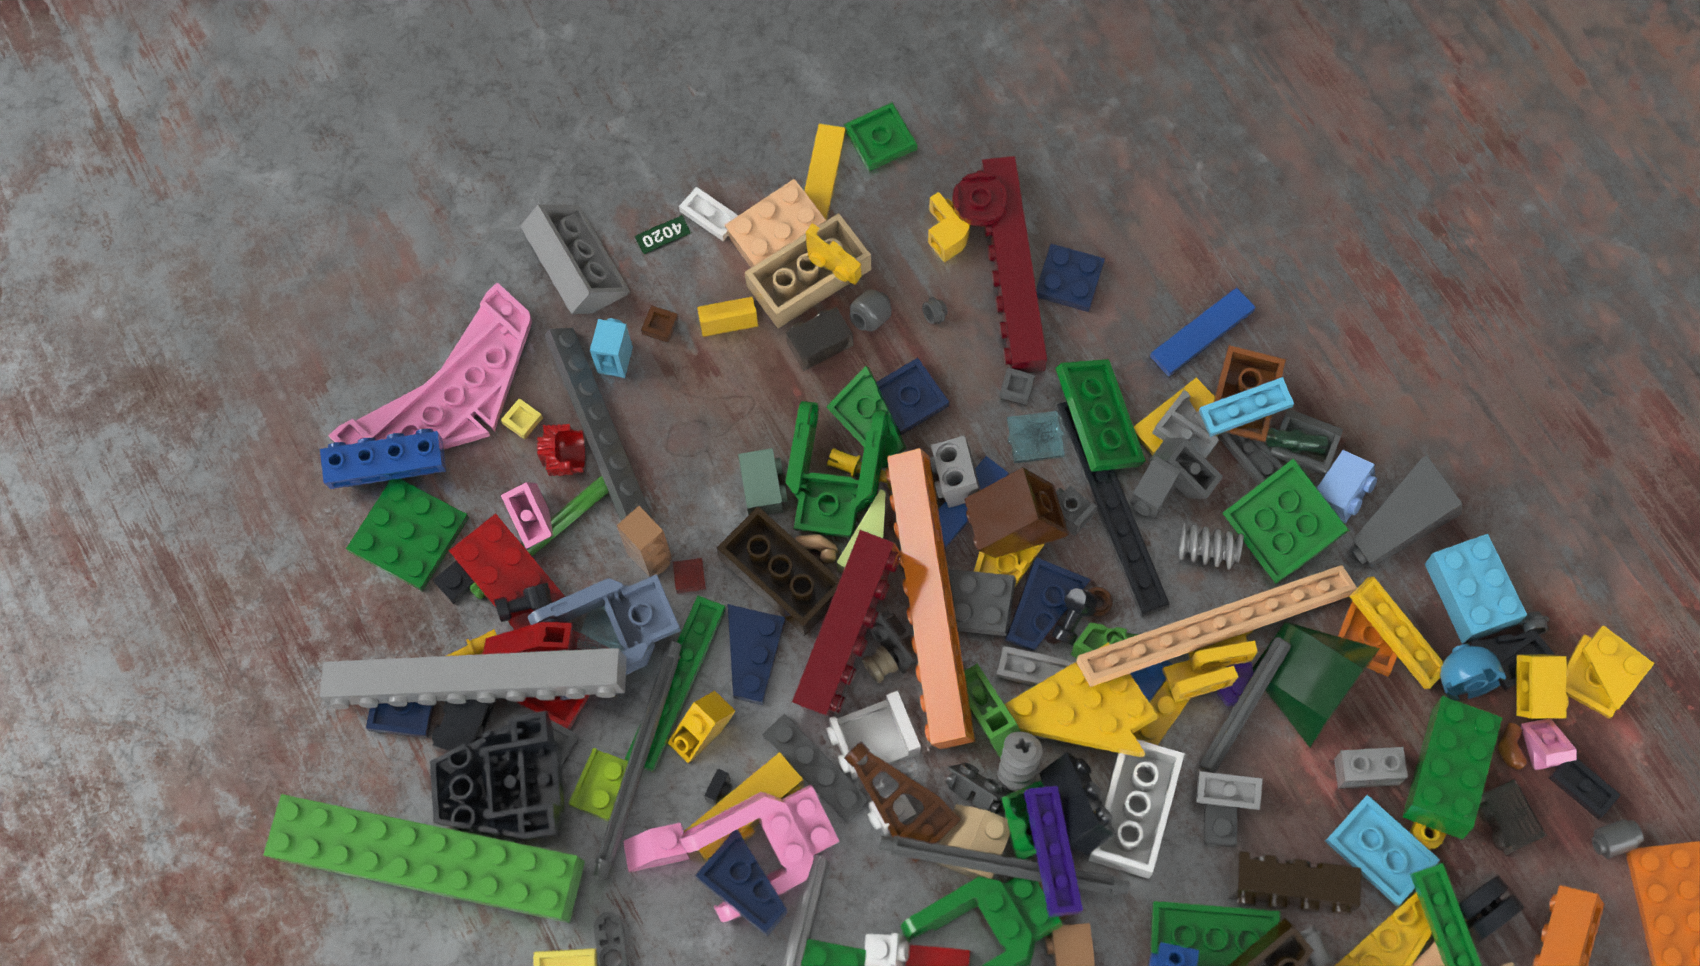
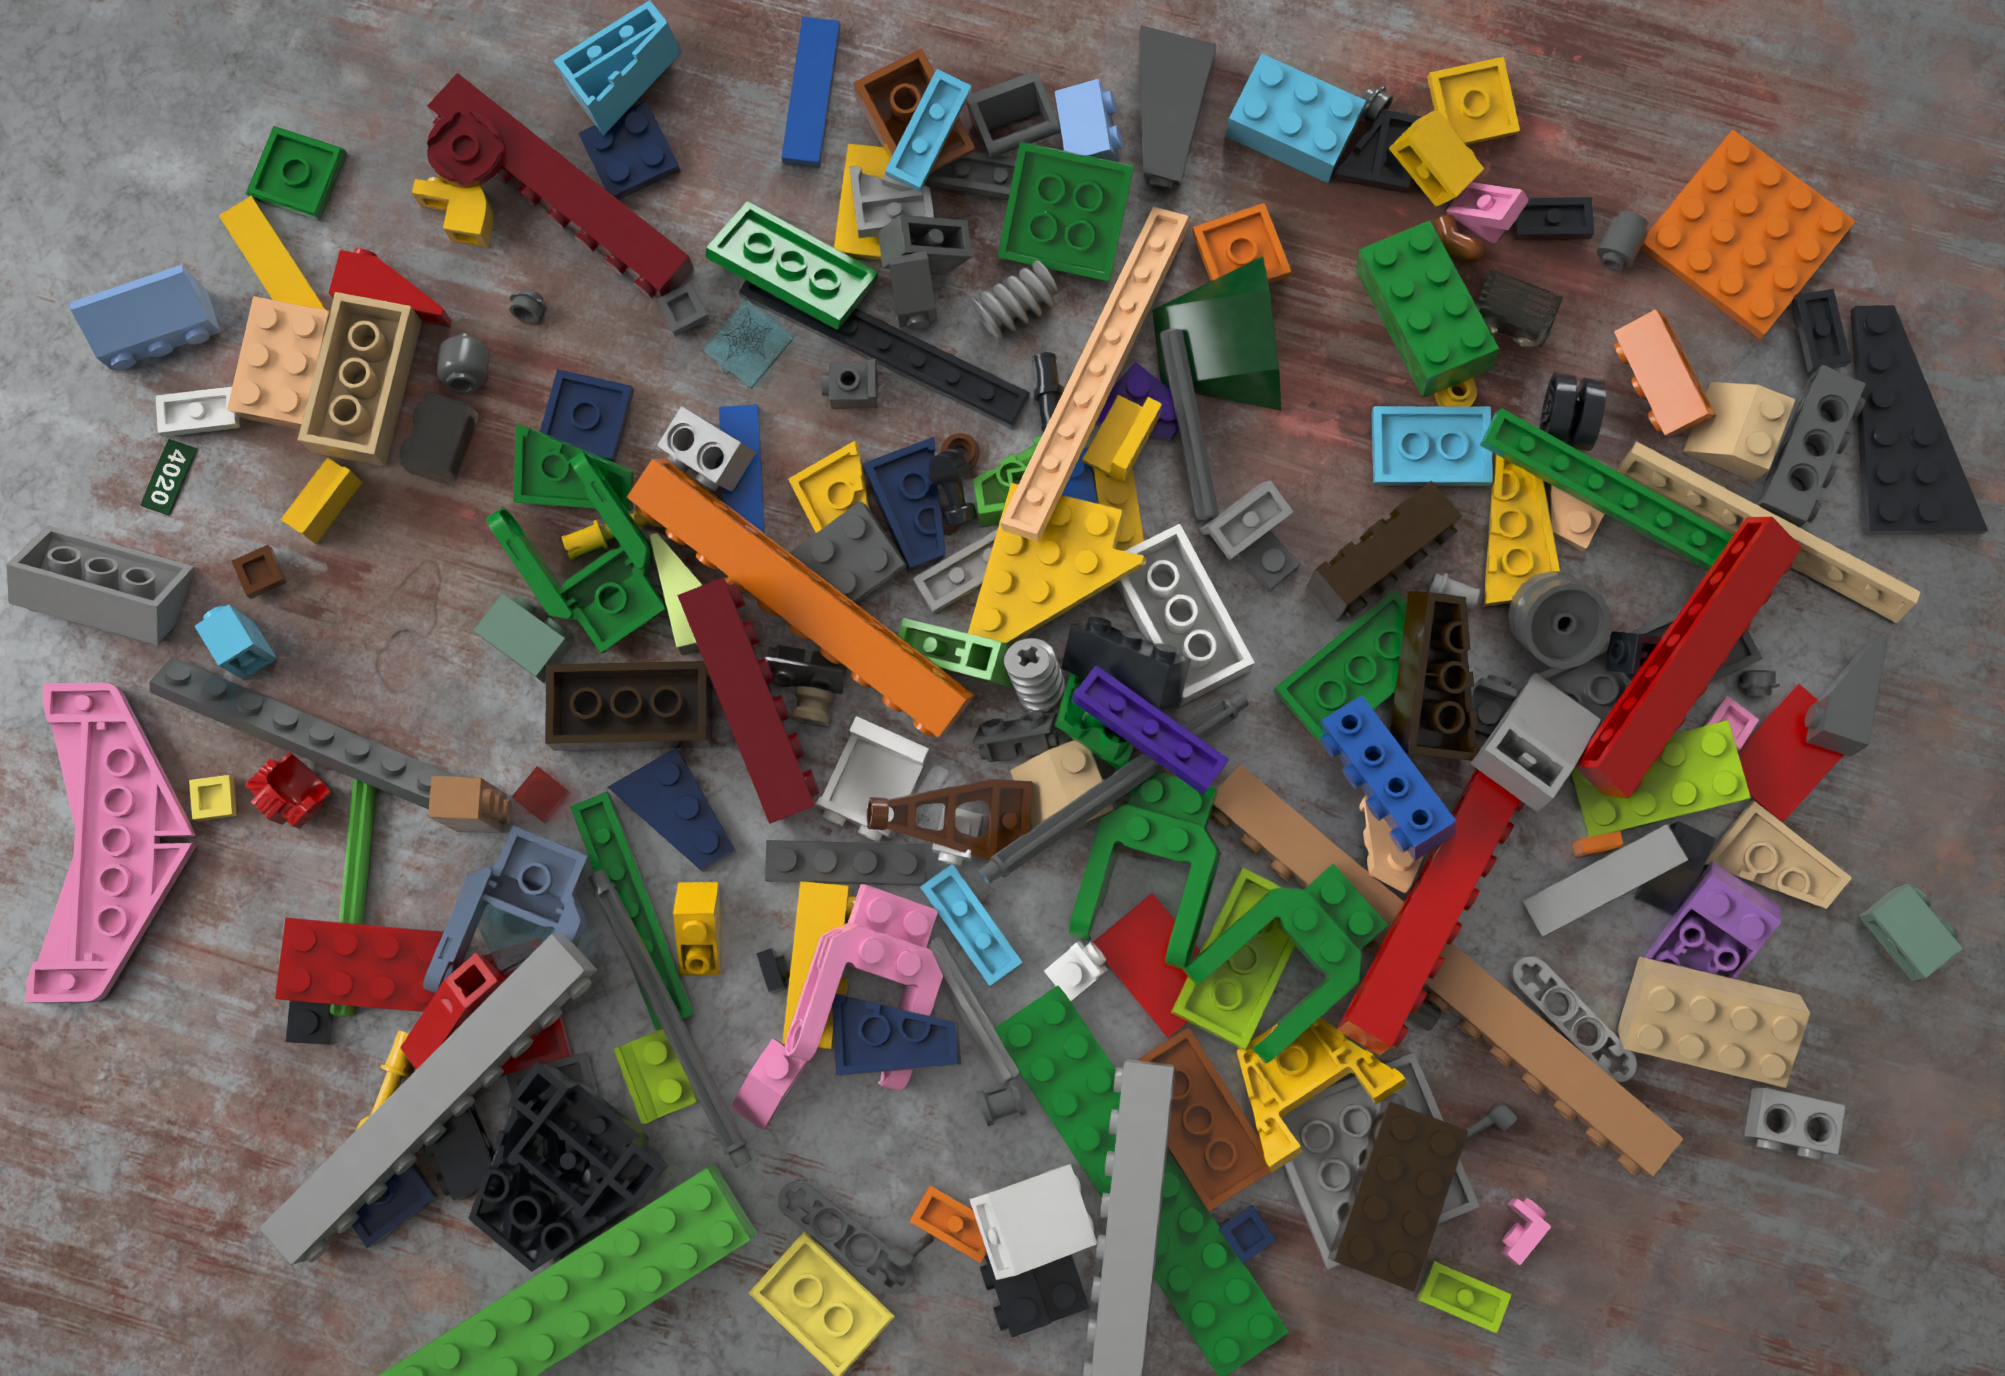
camera: 45 degrees left, 10 degrees up
blue brick [320,429,446,489] -> none
green plate [346,479,469,592] -> none
black leg [494,583,553,622] -> none
bright pink slope [501,482,553,549] -> none
light nougat arm [795,534,838,563] -> none
yellow wing [806,223,862,285] -> none
reddish brown slope [965,467,1069,558] -> none
yellow panel [1188,633,1258,672] -> none
clear green pin [1266,428,1328,454] -> none
light grey brick [1334,747,1408,789] -> none
yellow tile [1349,576,1443,689] -> none
dark azure cylinder [1440,644,1506,700] -> none
yellow wing [1582,625,1655,710] -> none
none -> light blue slope [69,265,220,370]
none -> red slope [329,248,452,328]
none -> medium azure wedge [553,0,681,136]
none -> medium azure plate [920,864,1023,987]
none -> black pin [1032,352,1064,433]

